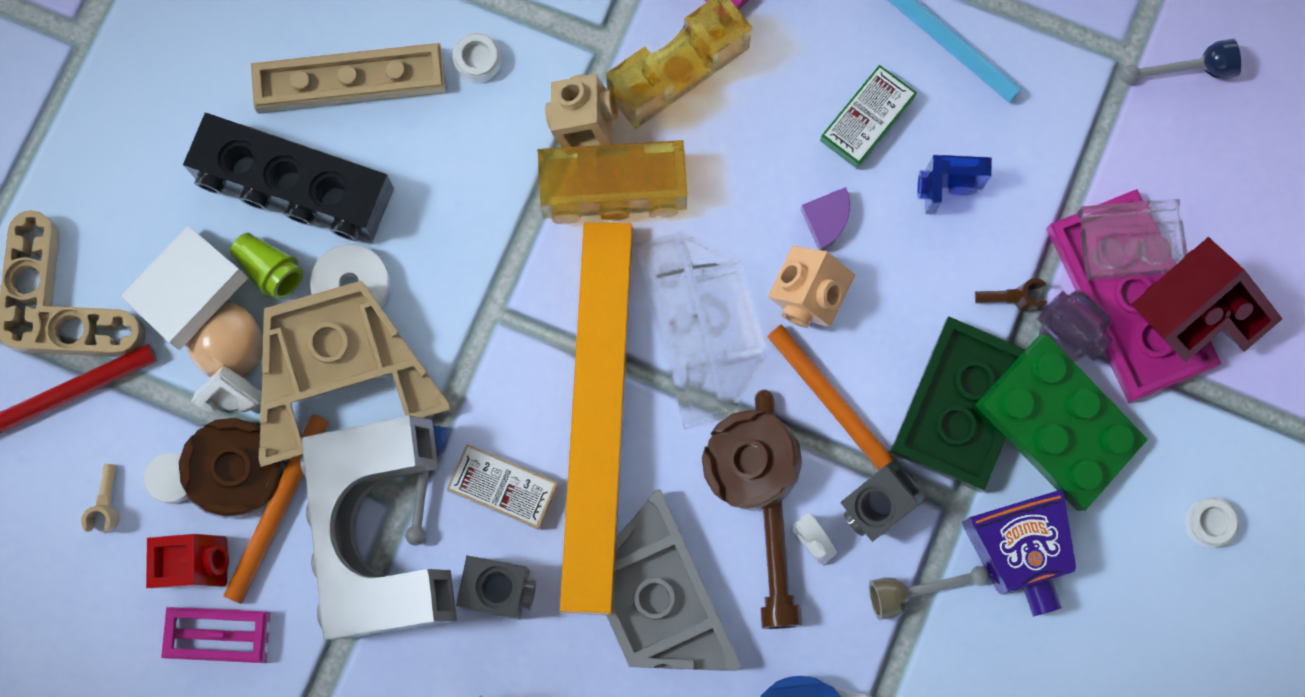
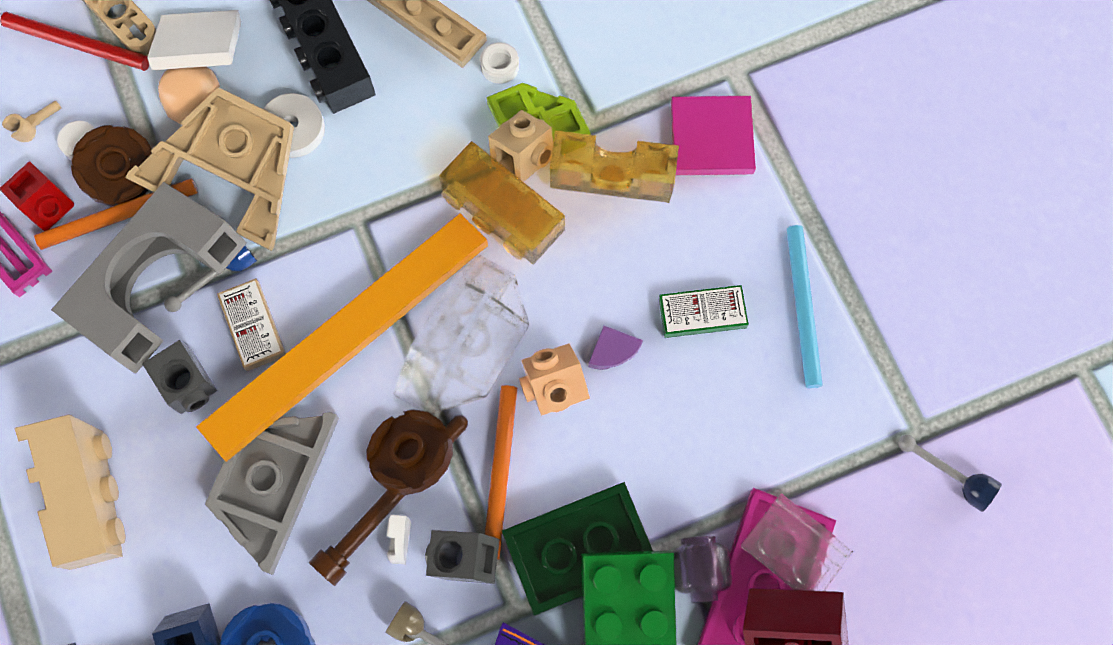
camera: 45 degrees right, 5 degrees down
white tile [191,365,262,413] -> none
lime cone [230,232,303,300] -> none
clear blue bracket [917,155,992,214] -> none
reddish brown hand [974,278,1047,312] -> none
none -> lime tile [486,82,591,154]

